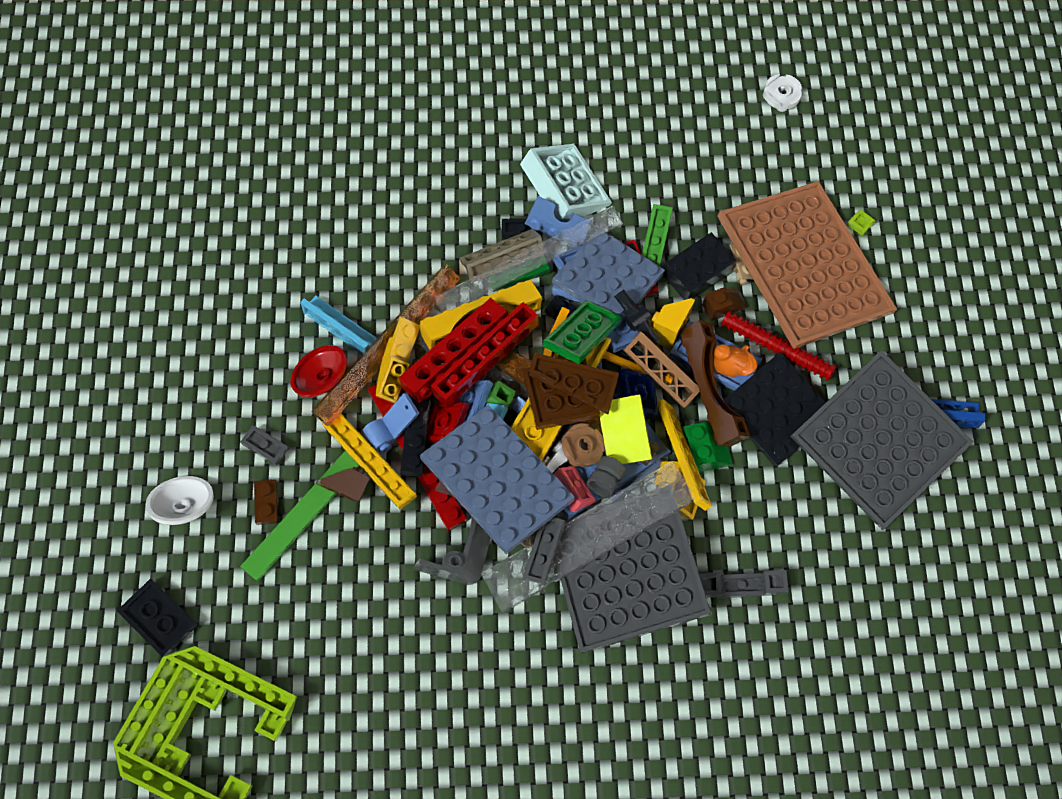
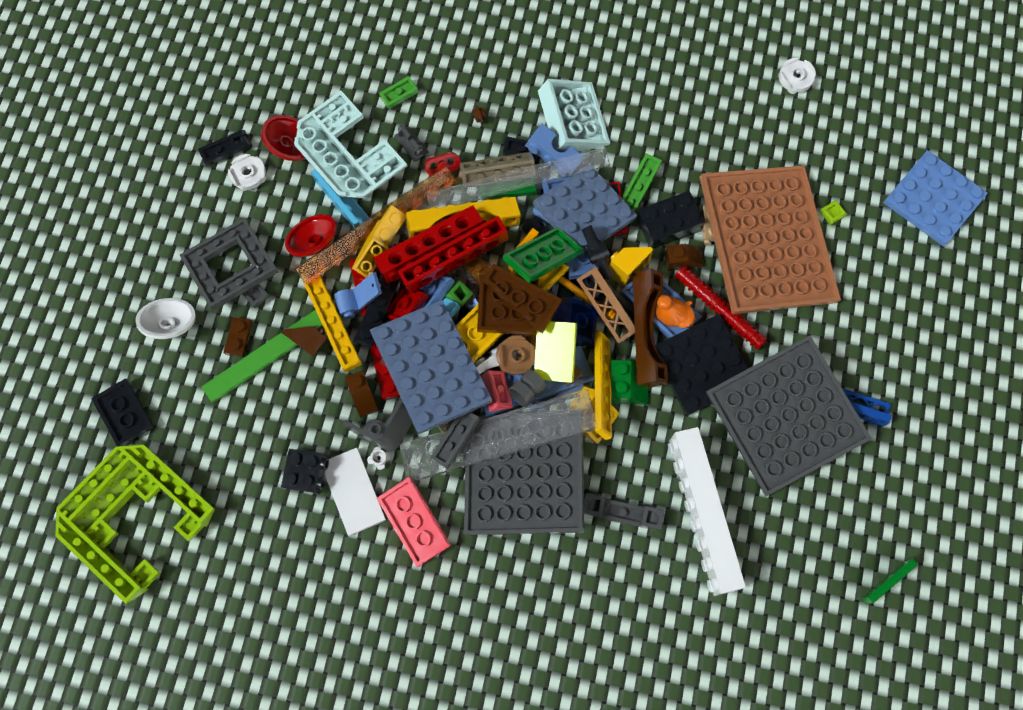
camera: 20 degrees right, 5 degrees up
none -> dark grey plate [180,218,278,311]
none -> black plate [198,130,252,167]
none -> white plate [228,154,266,191]
none -> red dish [261,115,306,161]
none -> black plate [281,449,329,494]
none -> light aqua slope [294,91,407,198]
none -> white tile [324,448,386,536]
none -> reddish brown slope [345,370,379,418]
none -> white plate [367,447,391,470]
none -> coral tile [377,477,452,567]
none -> bright green plate [379,76,419,109]
none -> dark grey hinge [394,125,429,162]
none -> red plate [424,152,461,176]
none -> reddish brown plate [472,105,487,123]
none -> white brick [668,427,746,596]
none -> green tile [861,558,917,604]
none -> medium blue plate [883,150,988,247]

